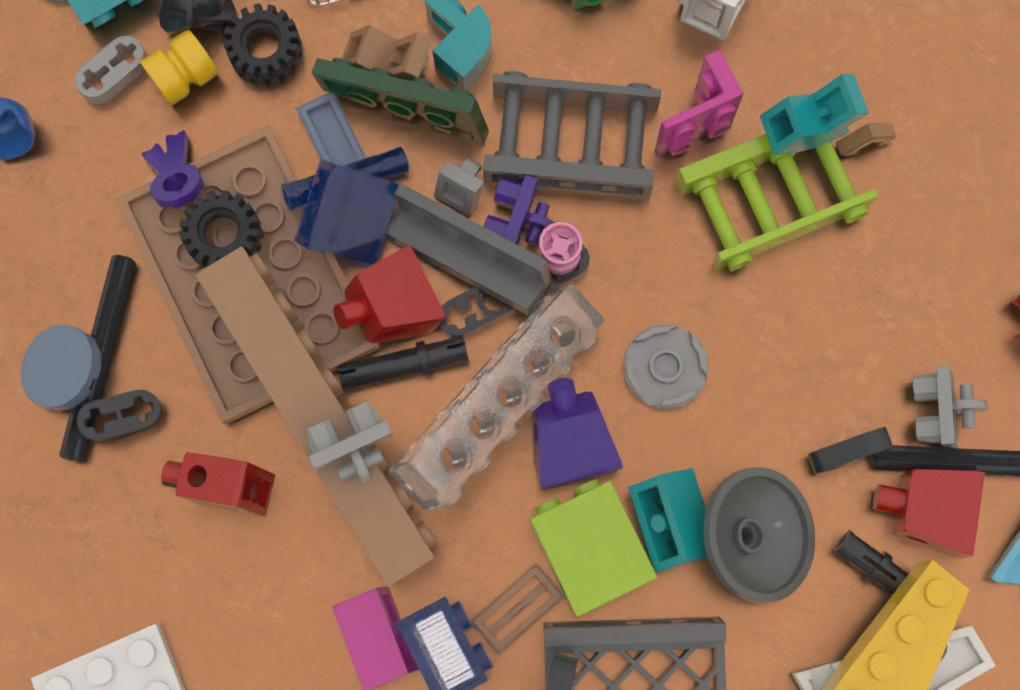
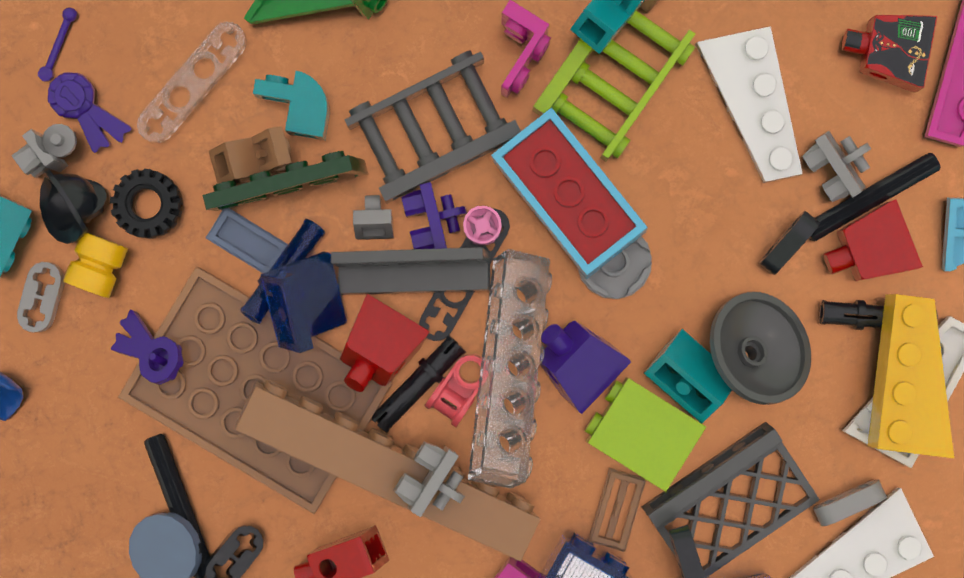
camera: 35 degrees left, 10 degrees up
black tyre [180,190,263,268] -> none
none -> coral piece [425,354,488,427]
none -> red brick [491,107,648,279]
none -> white wing [695,26,803,183]

